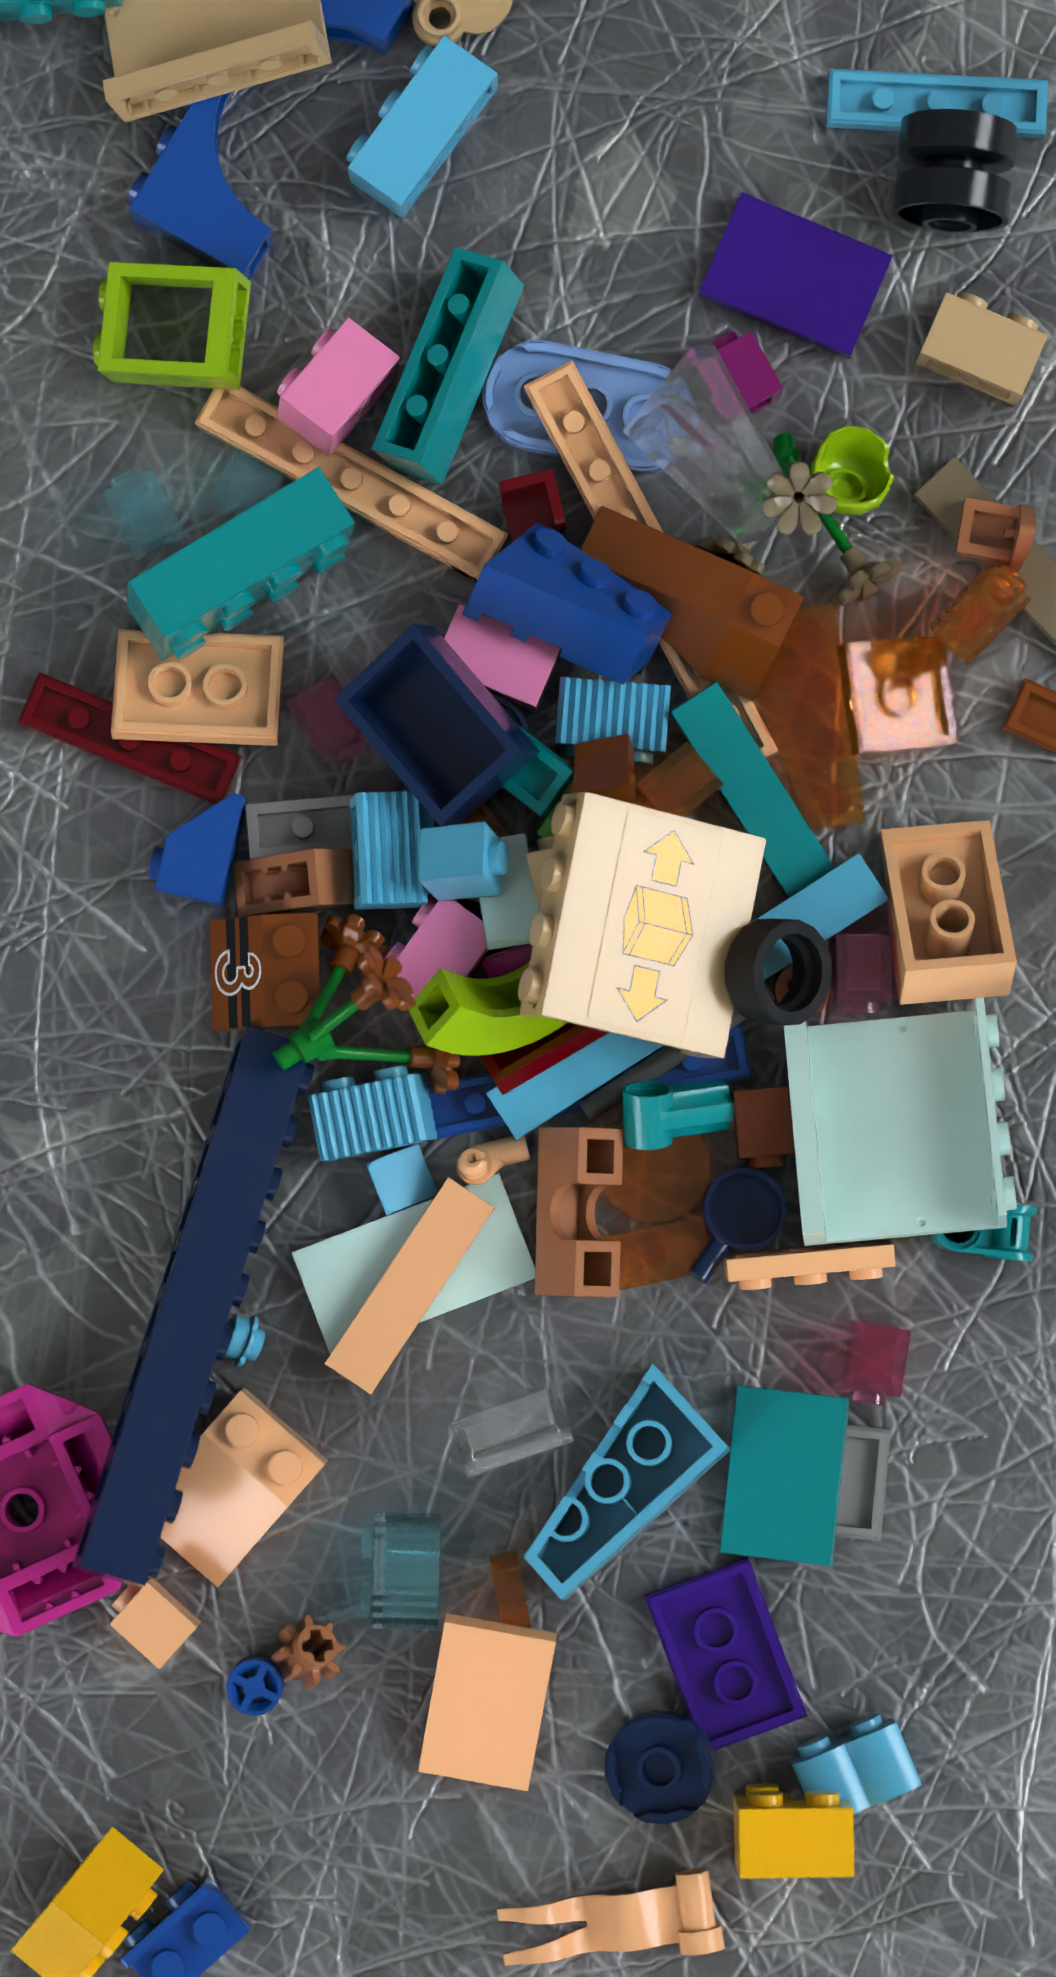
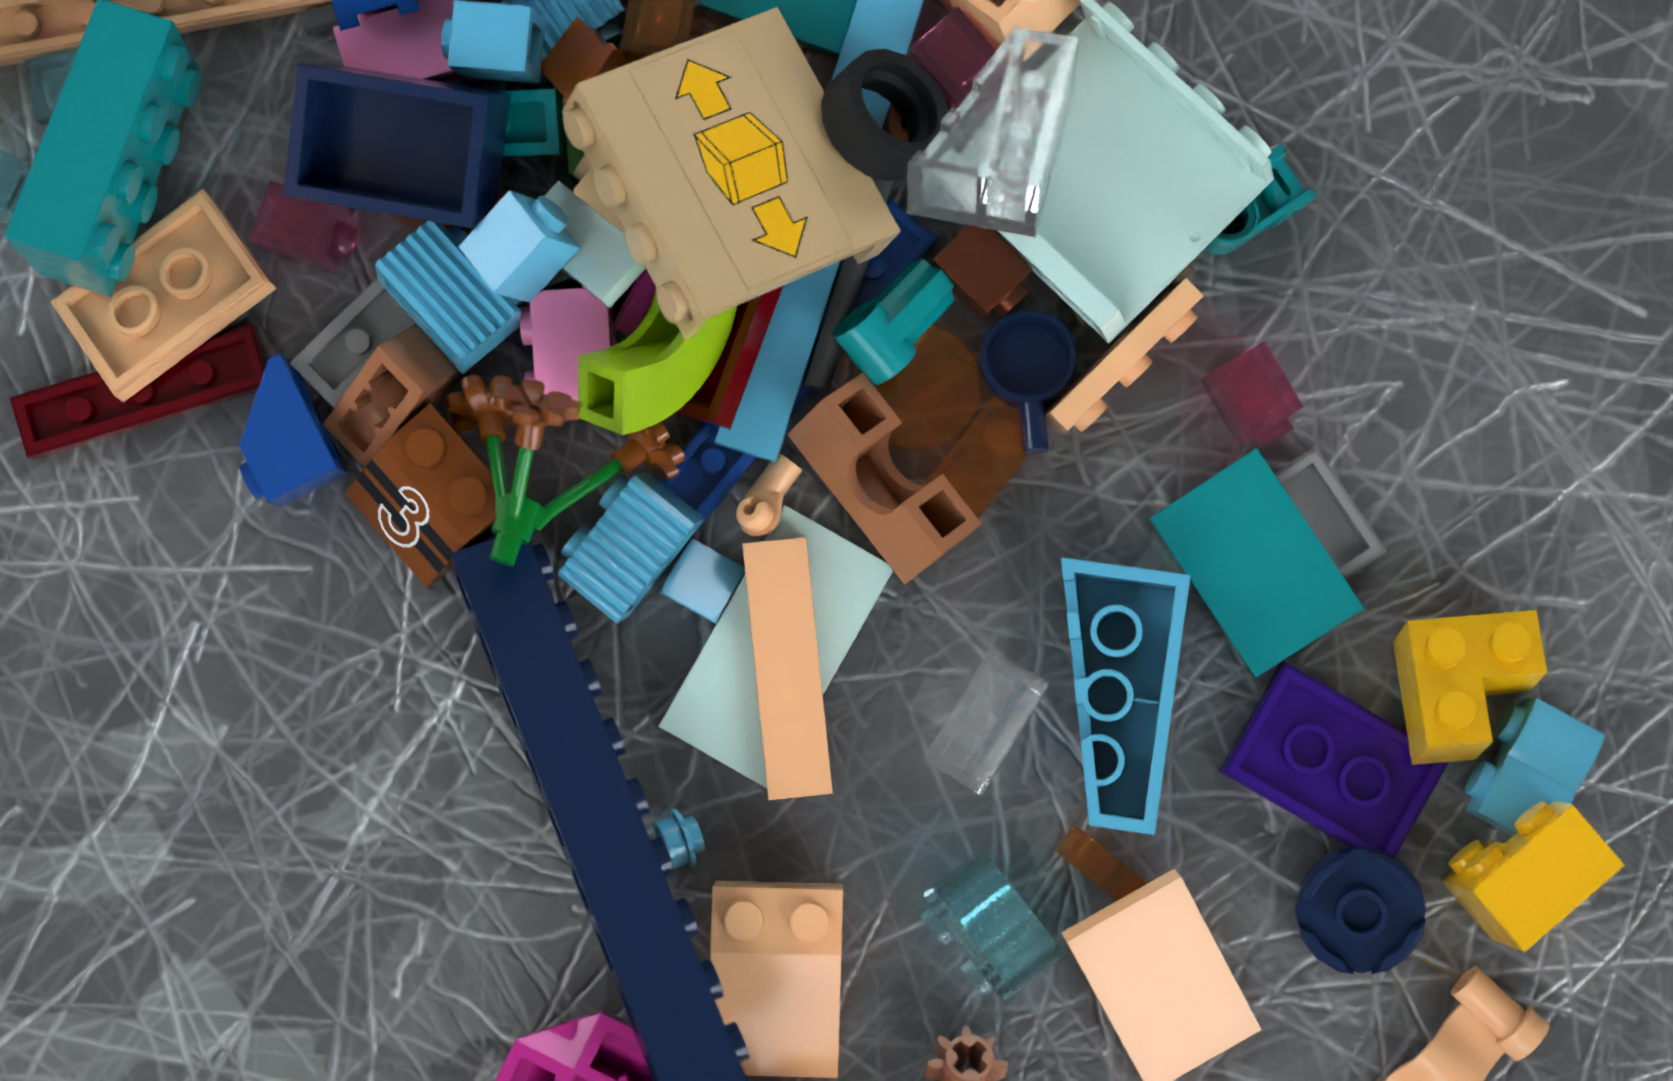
camera: 40 degrees left, 0 degrees up
none -> medium azure brick [441,0,546,84]
none -> clear wedge [907,27,1079,237]
none -> yellow brick [1393,610,1547,765]

